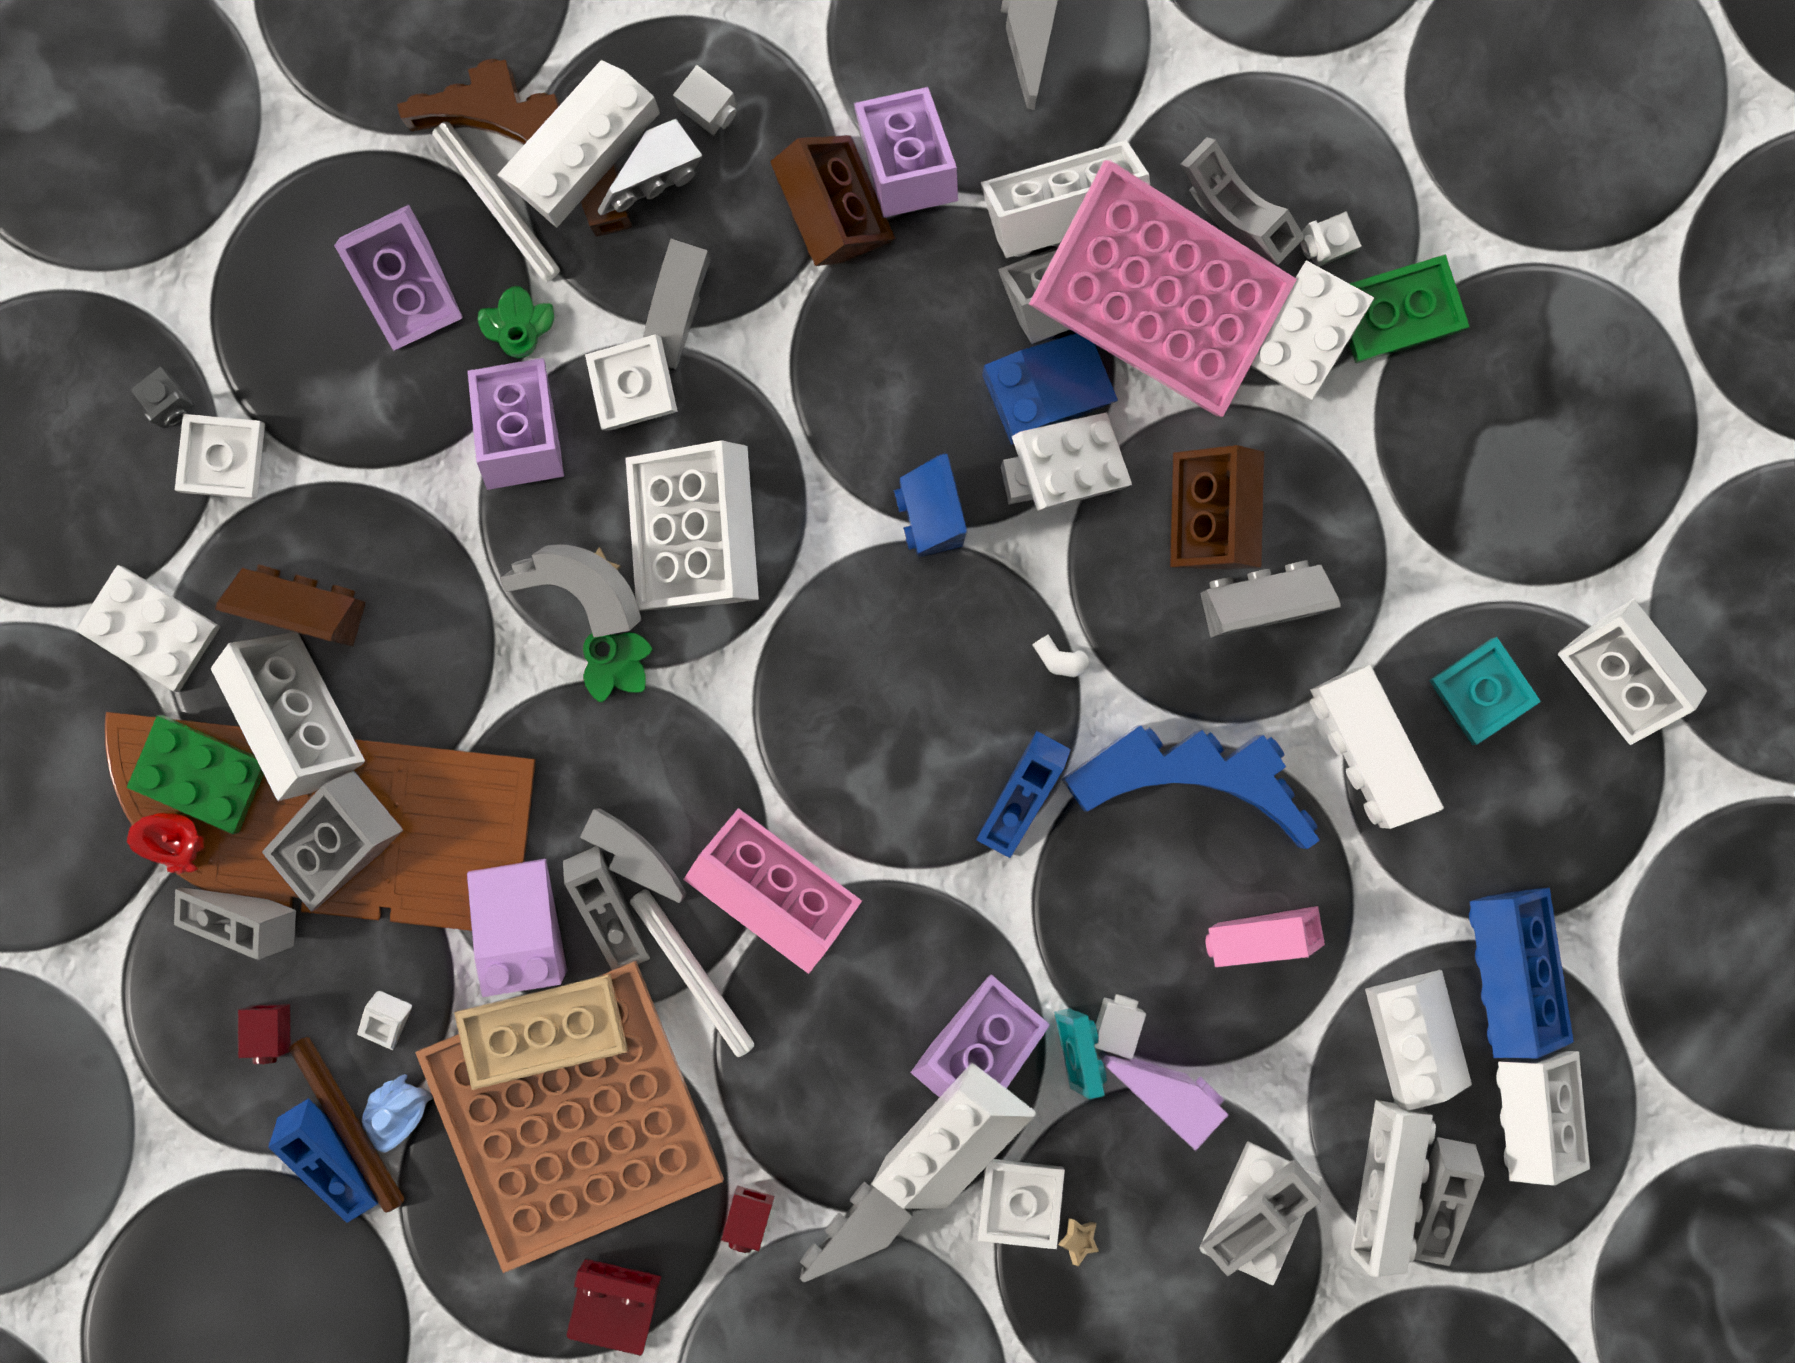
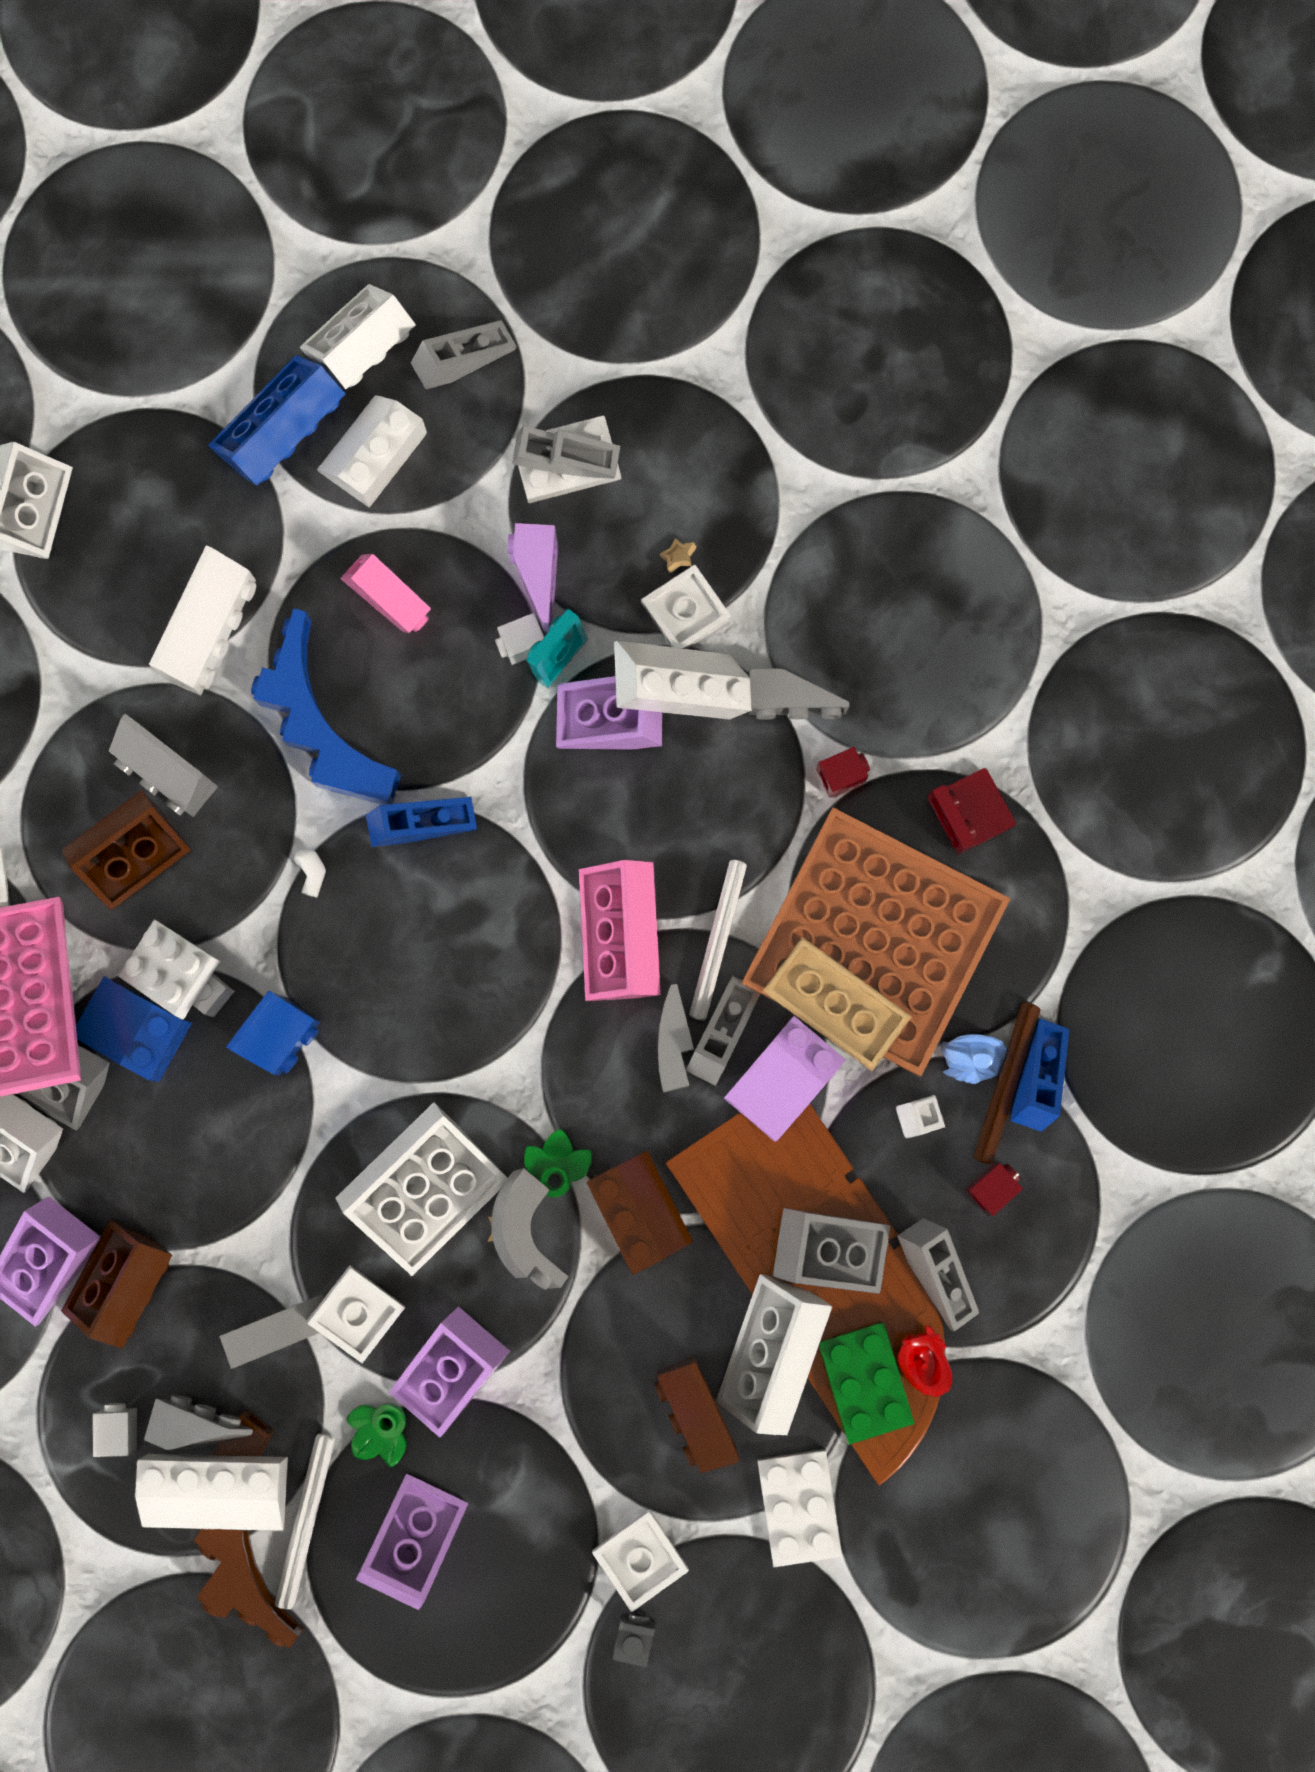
camera: 130 degrees left, 5 degrees down
white slope [1350,1100,1436,1277] -> none
teal plate [1429,637,1541,745] -> none
none -> reddish brown slope [586,1151,693,1275]

